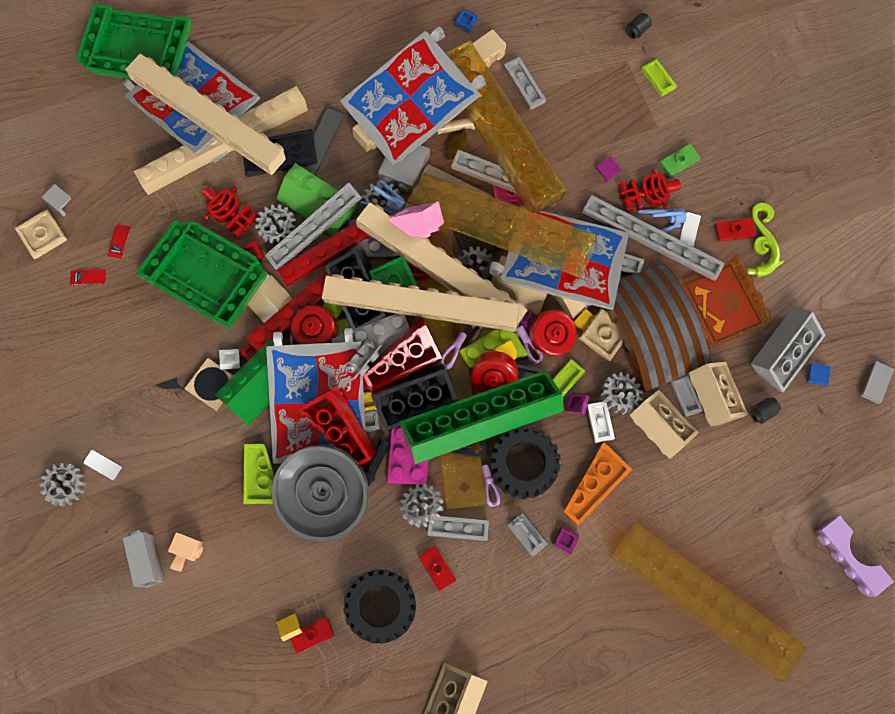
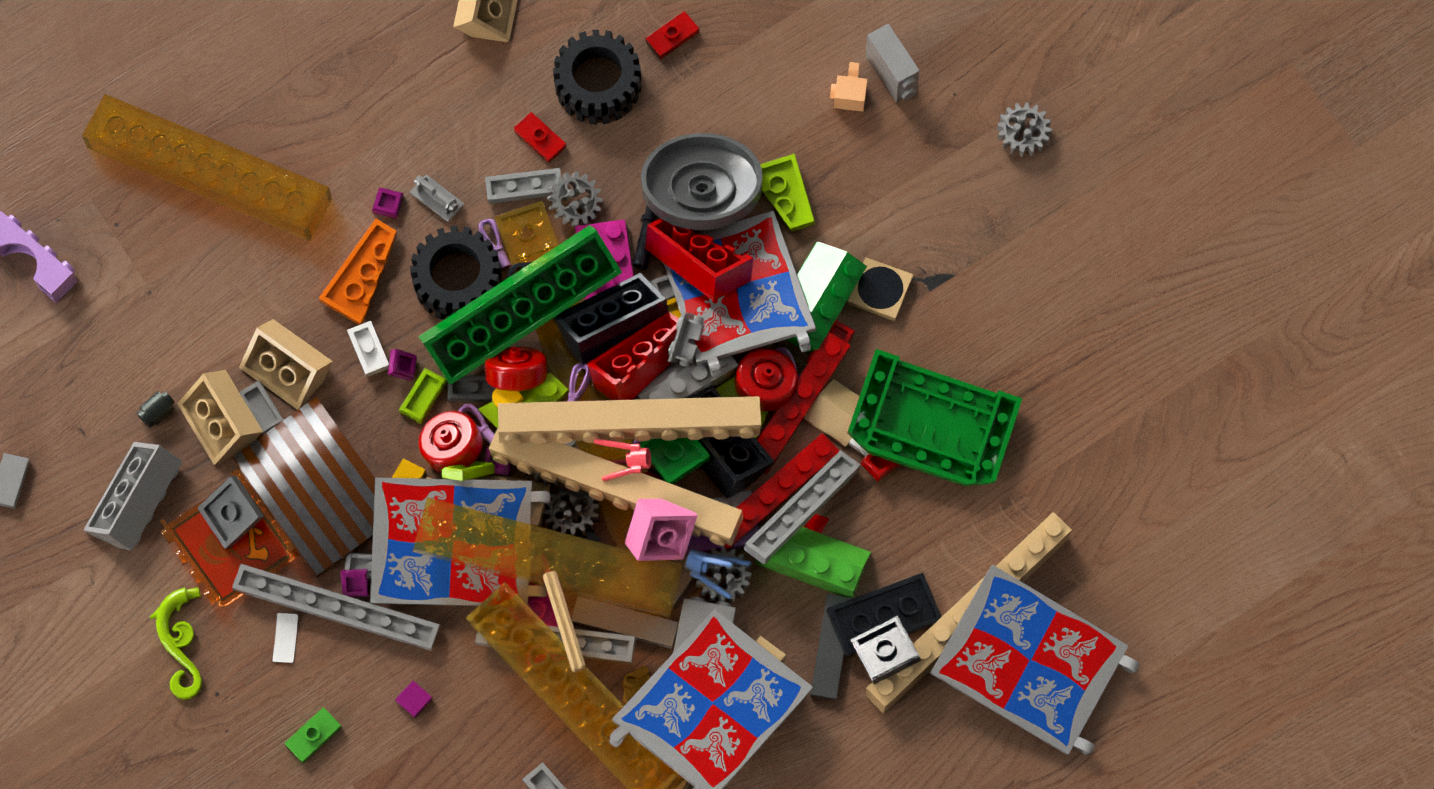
camera: 170 degrees right, 5 degrees down
tan tile [15,209,67,259] -> none
light grey panel [42,184,71,217] -> none
red sticker [70,269,106,285] -> none
green slope [76,3,193,80] -> none
white sticker [83,450,122,480] -> none
red sticker [108,224,131,259] -> none
tan brick [126,54,286,175] -> none
red torso [202,186,259,239] -> none
white plate [219,349,240,370] -> none
light grey gear [255,204,296,245] -> none
yellow tile [276,614,302,641] -> none
tan tile [579,308,623,361] -> none
light grey gear [601,372,643,415] -> none
red torso [618,169,681,212] -> none
medium blue plant [638,208,686,232] -> none
red plate [715,218,756,242] -> none
blue tile [807,363,831,386] -> none
none -> dark grey plate [198,476,264,549]
none -> magenta tile [341,569,370,597]
none -> lime tile [442,461,495,481]
none -> tan axle [543,571,586,672]
none -> coral plant [593,439,651,481]
none -> tile [850,616,921,684]

